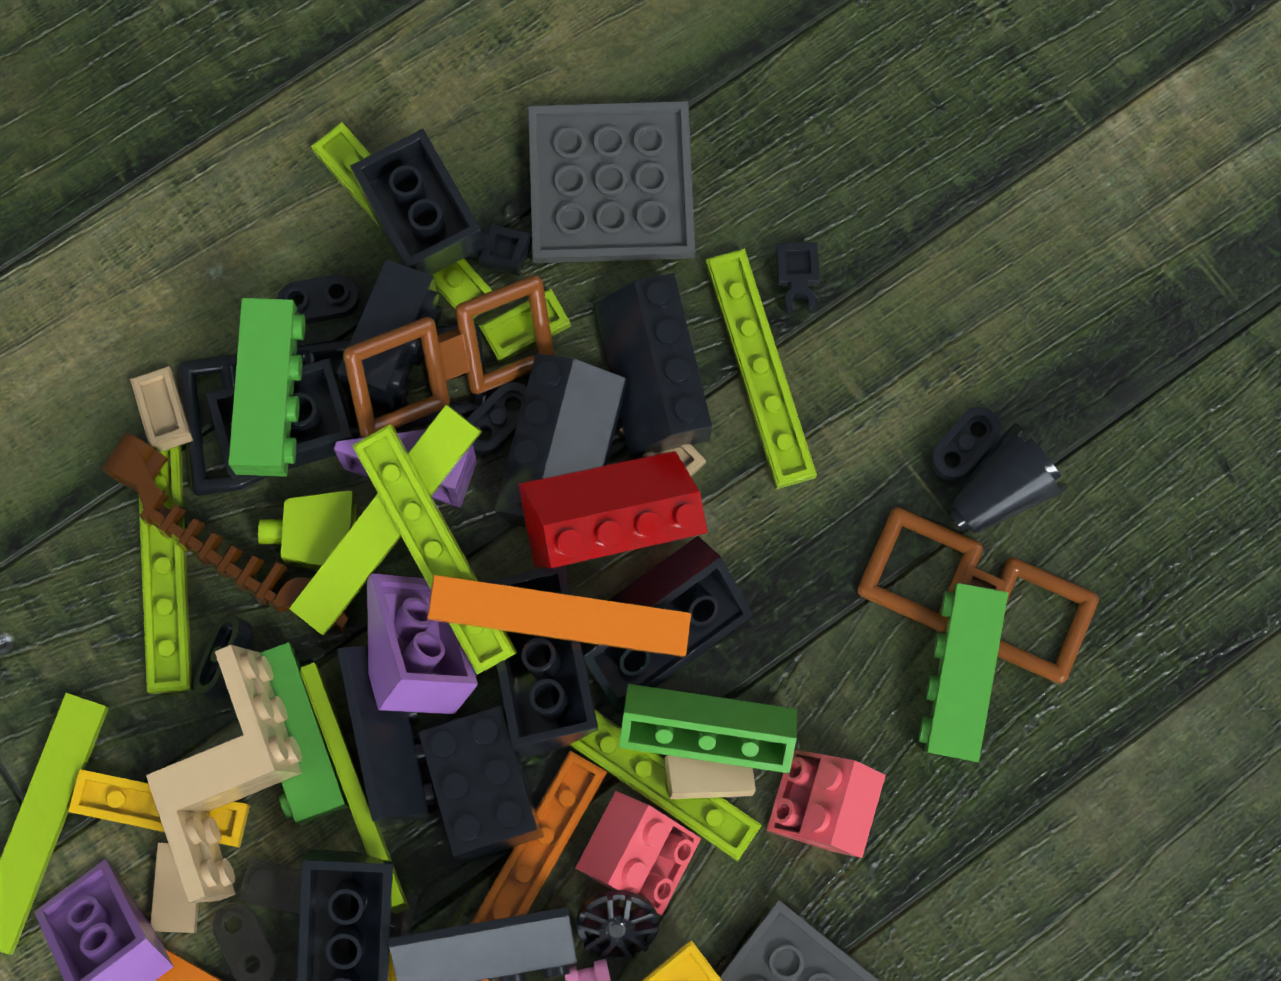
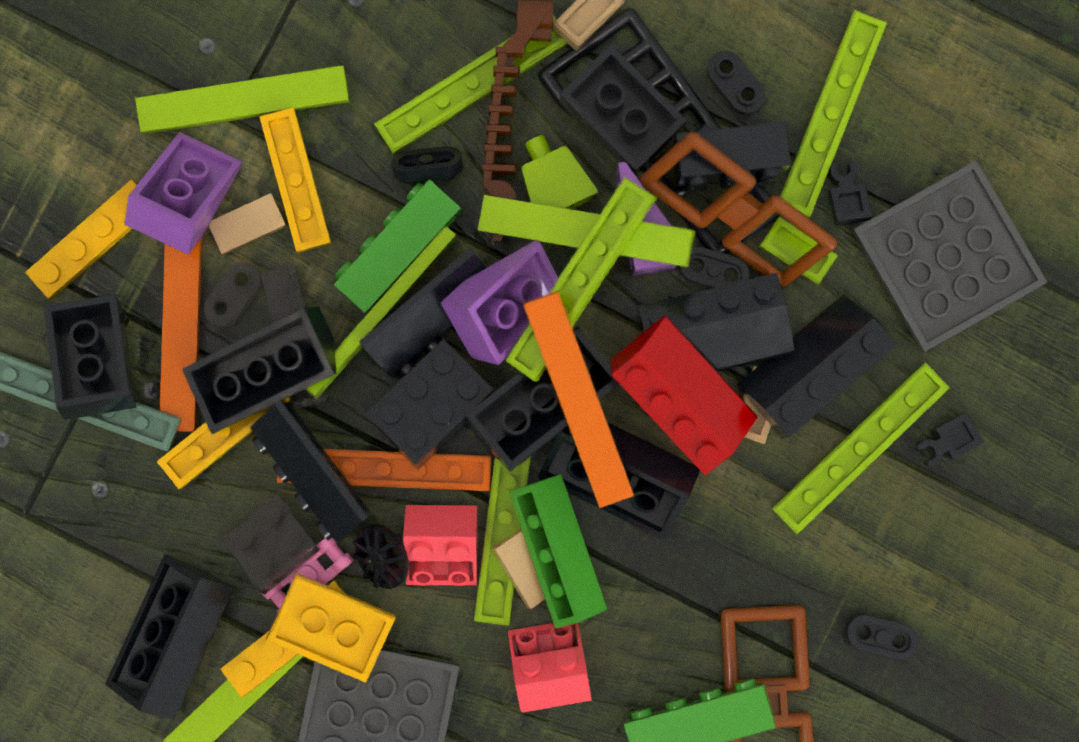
camera: 70 degrees right, 10 degrees up
tan bracket [146,645,302,903] -> none
bright green brick [229,298,305,477] -> none
black brick [350,129,485,275] -> none
black cone [948,423,1068,534] -> none

